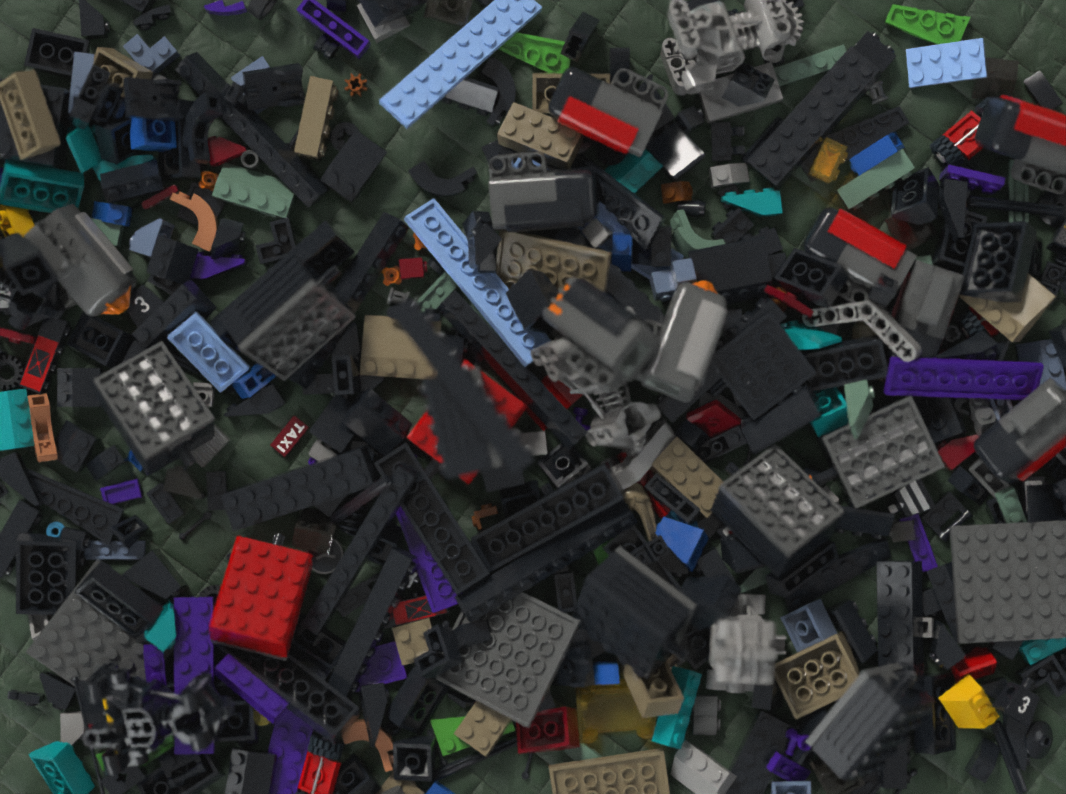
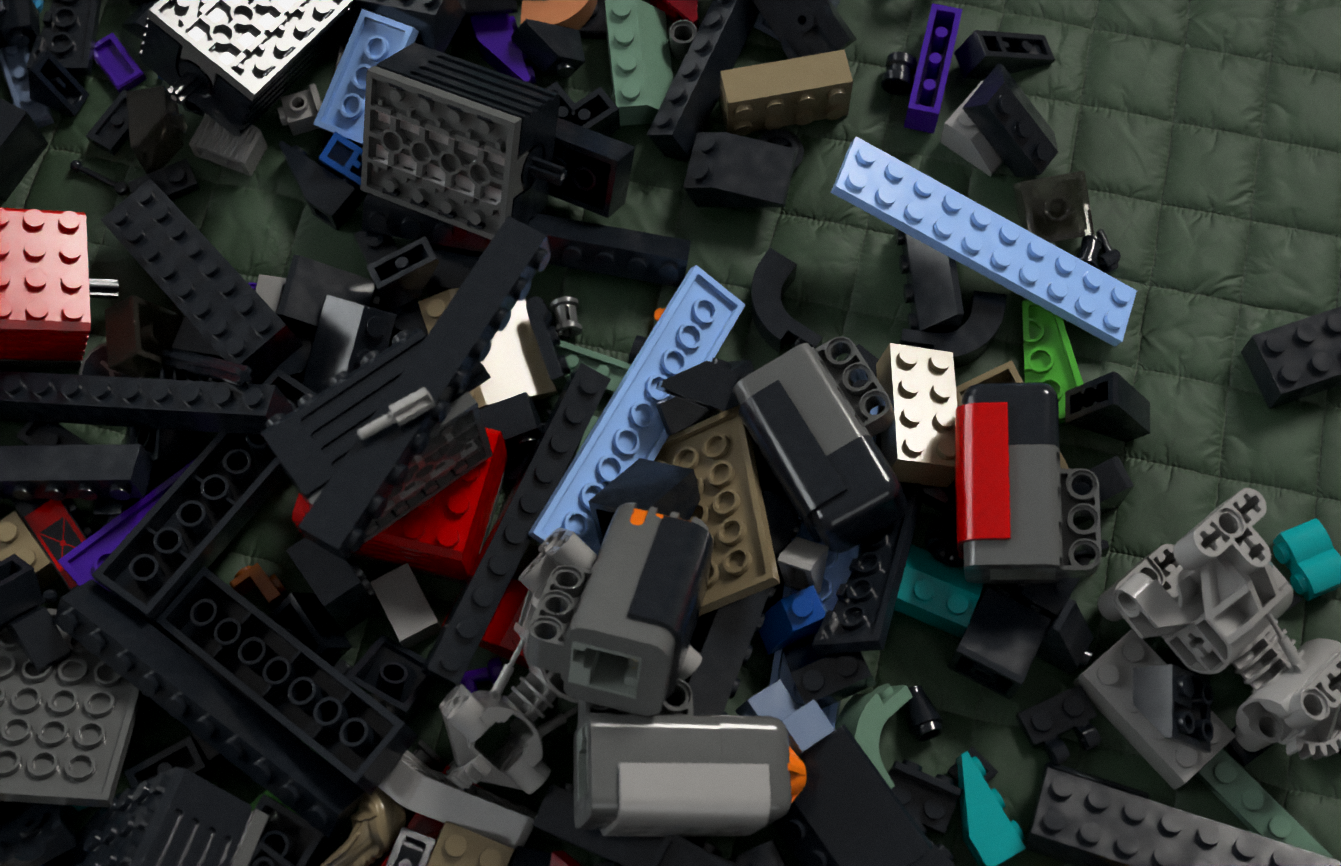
camera: 75 degrees right, 20 degrees down
dark red tile [270,415,310,457] -> none
dark orange gear [344,73,367,97] -> none
orange plate [382,266,402,286] -> none
dark red brick [399,257,428,280] -> none
dark orange bracket [661,181,693,204] -> none
light grey slope [708,163,750,189] -> none
none -> light grey axle [357,386,435,440]

